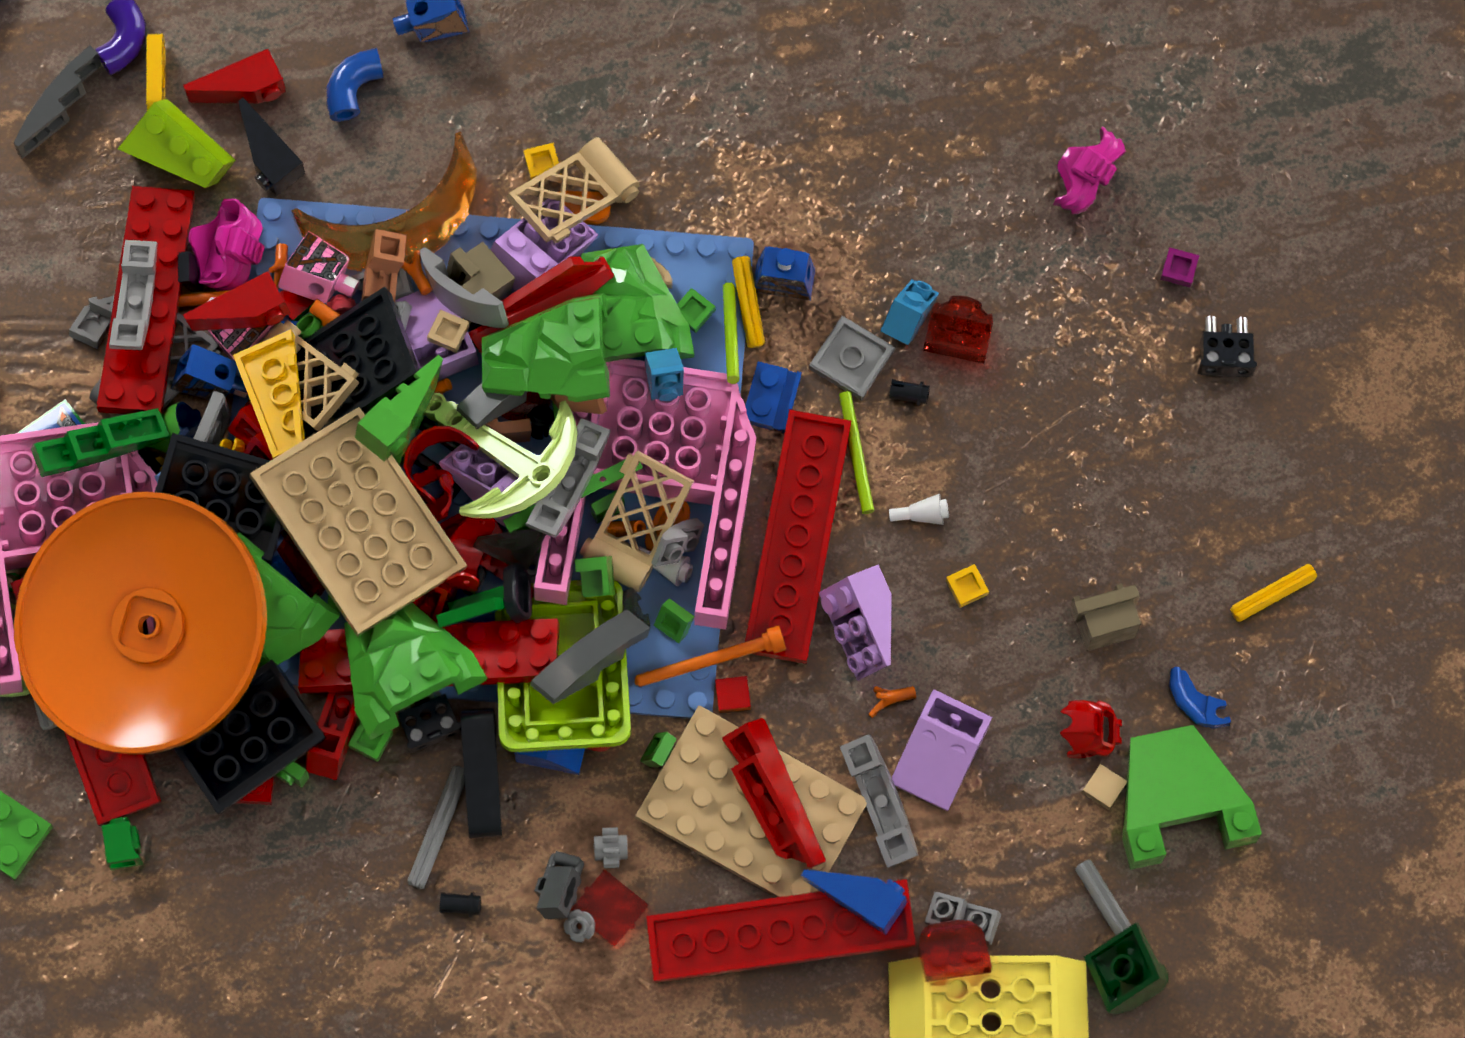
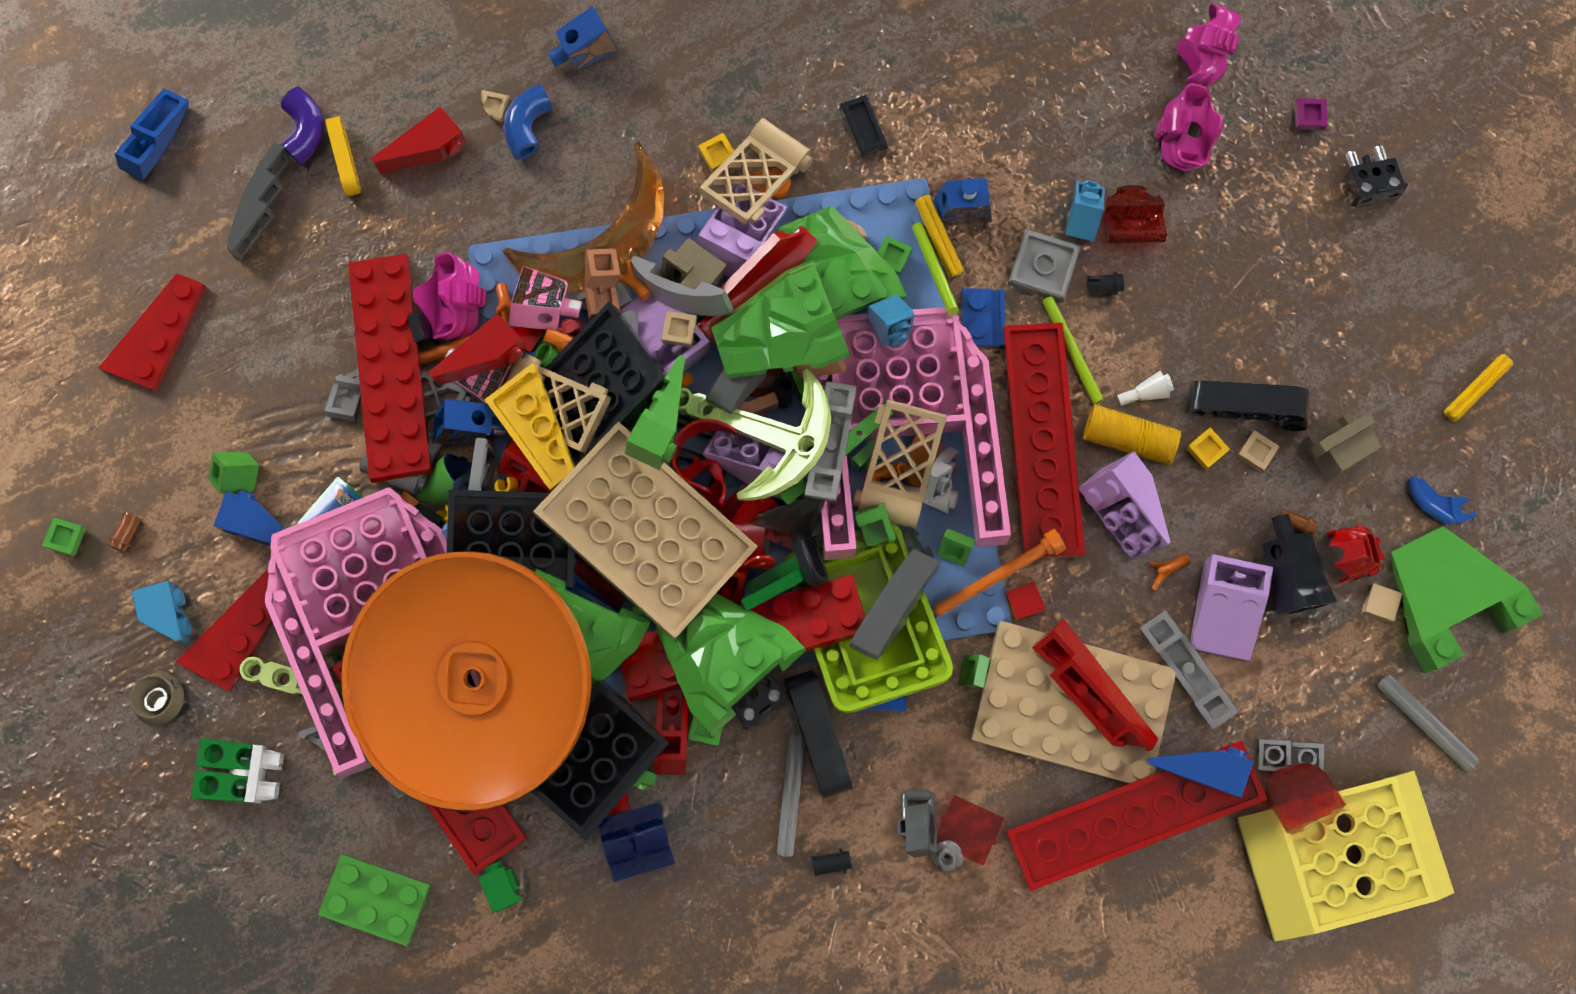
camera: 15 degrees left, 5 degrees up
green slope [31,408,170,477] -> none
light grey slope [109,240,157,350] -> none
lime wedge [118,99,236,188] -> none
black slope [238,97,305,196] -> none
light grey gear [594,827,628,868] -> none
dark green slope [1084,923,1169,1015] -> none
none -> tan tile [481,90,511,126]
none -> clear blue plate [599,802,675,882]
none -> black tile [840,95,888,158]
none -> yellow piece [1083,404,1181,466]
none -> dark pink piece [1155,83,1224,171]
none -> black beam [1187,381,1310,431]
none -> tan tile [1236,430,1280,473]
none -> black piece [1262,514,1337,616]
none -> dark orange pin [1280,508,1318,537]

